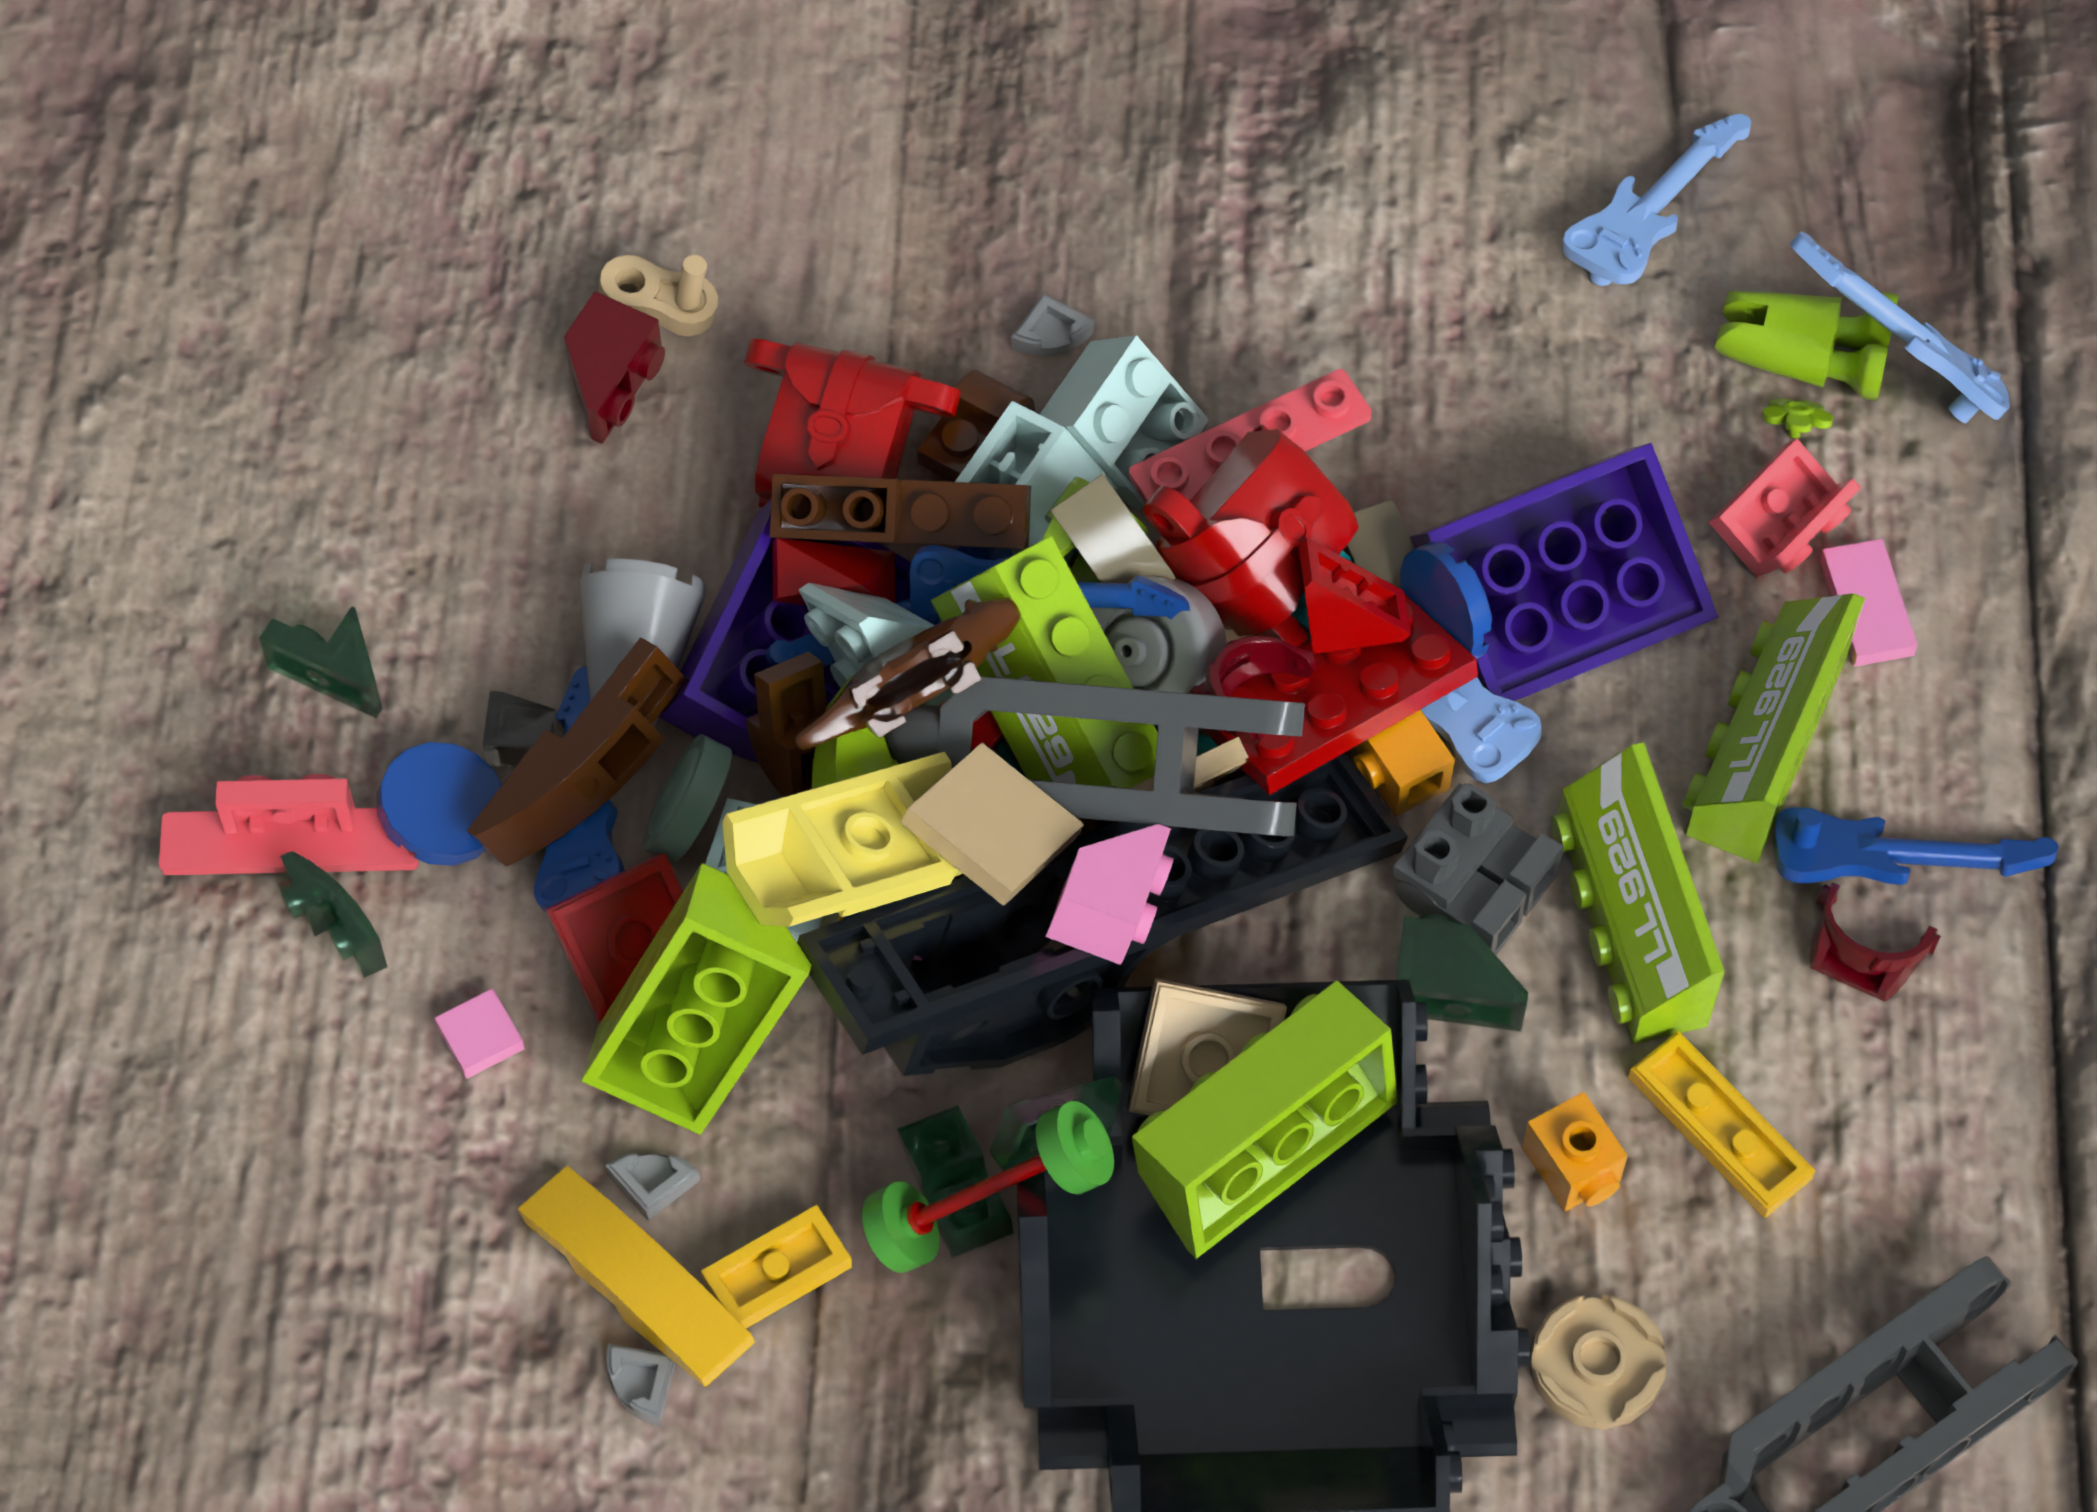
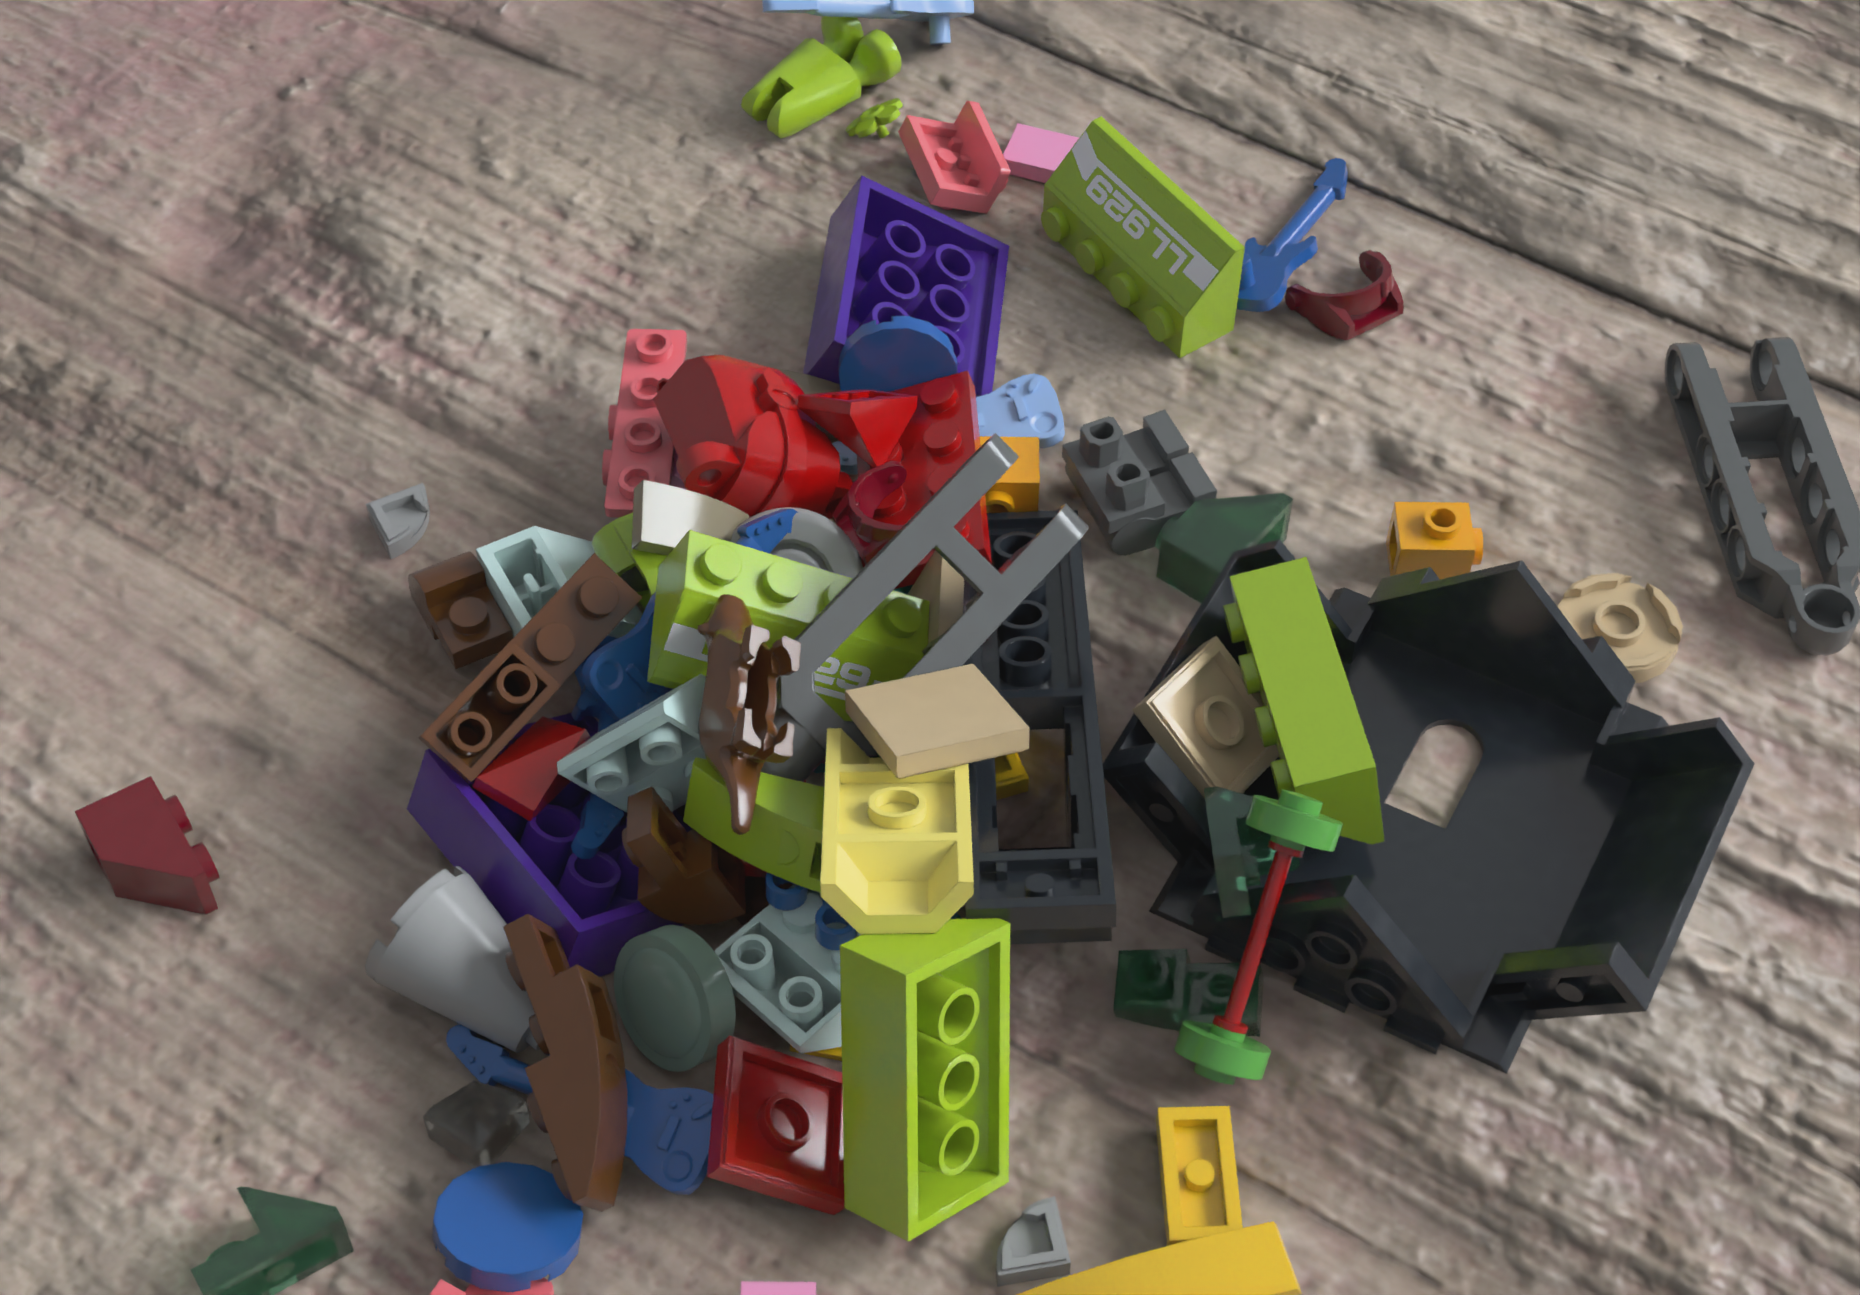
camera: 60 degrees left, 10 degrees down
tan piece [598,255,718,336] -> none
red piece [744,338,961,508] -> none
light aqua slope [1040,335,1209,511] -> none
bright pink slope [1046,824,1174,965] -> none
lime slope [1551,742,1725,1044] -> none
light blue piece [1561,114,1751,286] -> none
yellow tile [1628,1031,1816,1219] -> none

